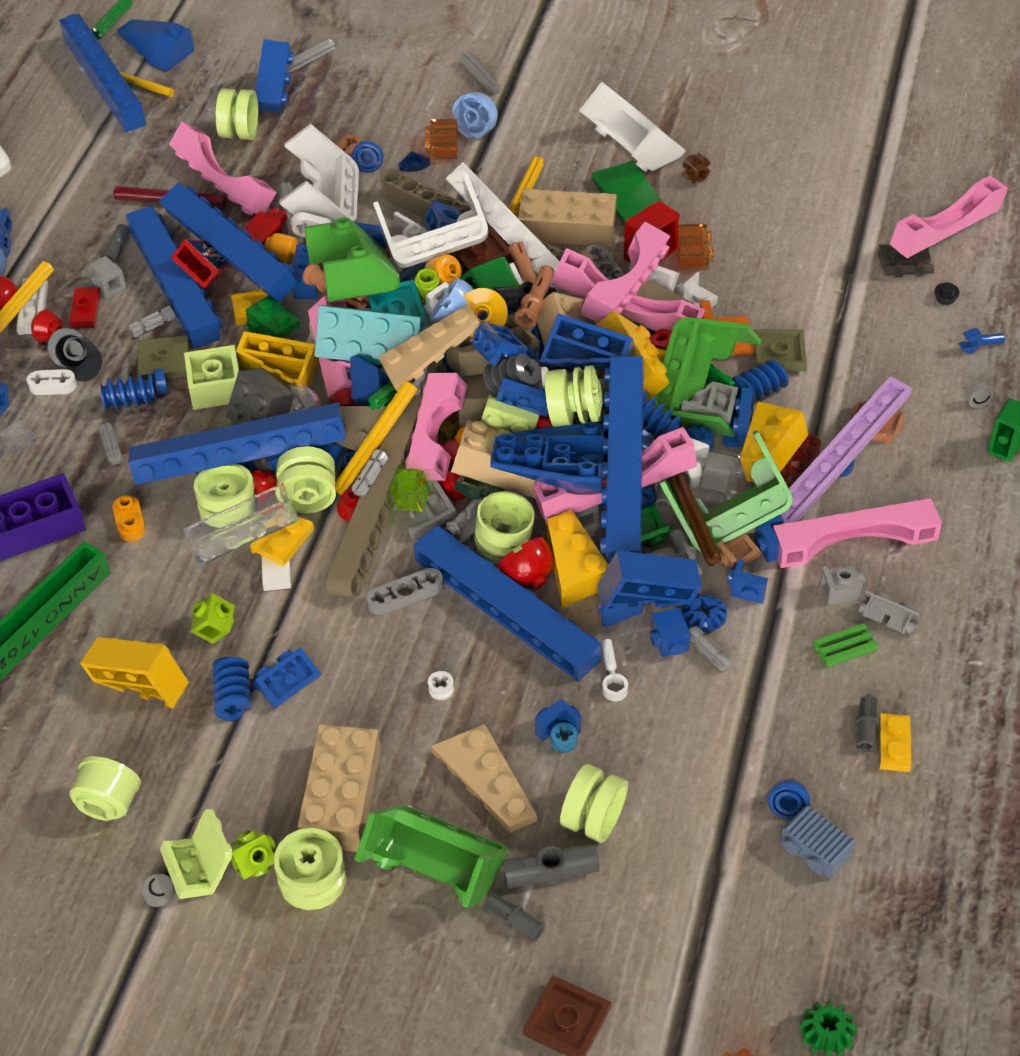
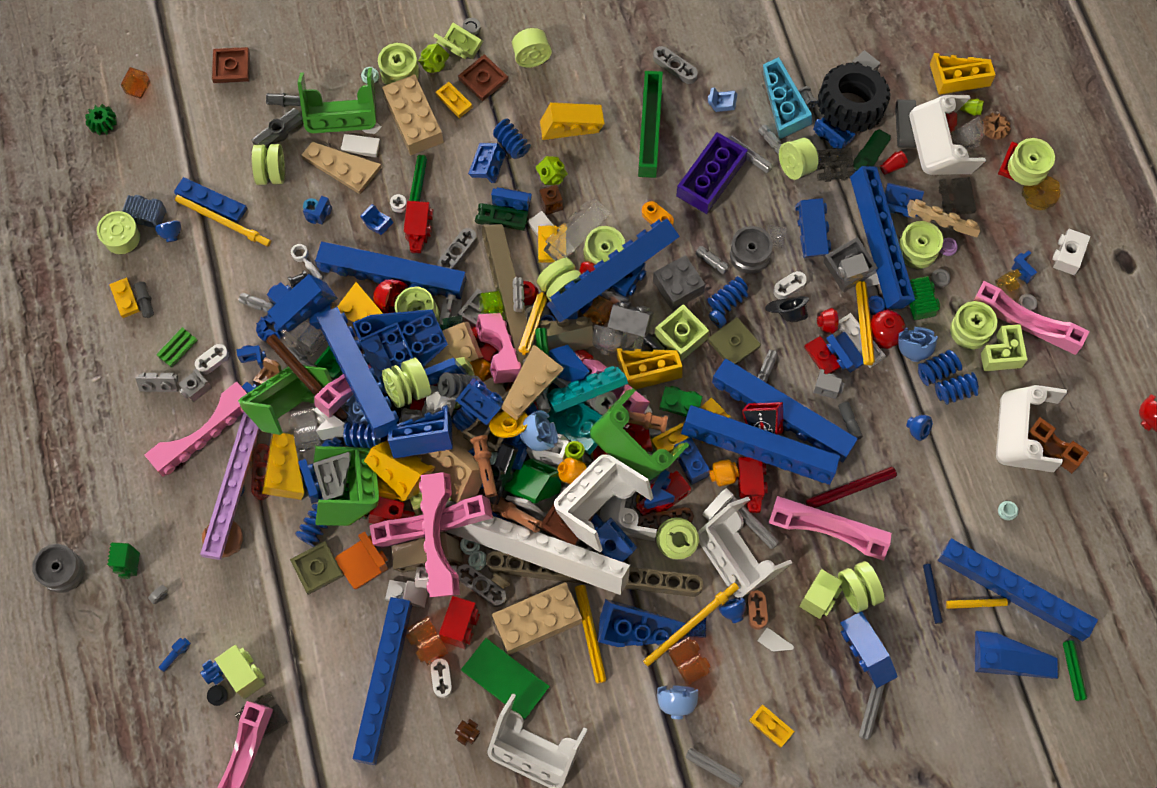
camera: 150 degrees right, 20 degrees up
none -> yellowish green wheel [97,211,140,254]
none -> blue plate [174,177,247,223]
none -> yellow bar [175,195,271,247]
none -> white beam [195,344,229,375]
none -> blue gear [200,659,224,685]
none -> yellowish green brick [214,645,265,699]
none -> black bush [288,270,307,288]
none -> white tile [341,134,380,157]
none -> blue brick [352,597,413,766]
none -> blue bracket [360,204,394,235]
none -> light aqua plate [361,67,379,84]
none -> red hinge [404,201,434,253]
none -> green axle [409,155,427,202]
none -> white beam [431,659,452,698]
none -> yellow plate [435,82,473,119]
none -> copper plate [458,54,509,102]
none -> dark green plate [474,203,529,231]
none -> blue bracket [491,187,532,211]
none -> reddish brown brick [539,185,563,215]
none -> blue wedge [598,599,686,647]
none -> yellow bar [643,582,739,667]
none -> yellow plate [651,421,694,452]
none -> flat silver brick [653,255,705,311]
none -> yellowish green wheel [656,517,699,559]
none -> flat silver wheel [729,226,773,274]
none -> yellow plate [749,704,795,748]
none -> white sticker [758,627,794,651]
none -> yellowish green brick [799,569,843,619]
none -> blue bracket [826,332,864,373]
none -> blue brick [906,415,933,441]
none -> dark blue bar [923,564,943,624]
none -> light aqua plate [998,501,1018,521]

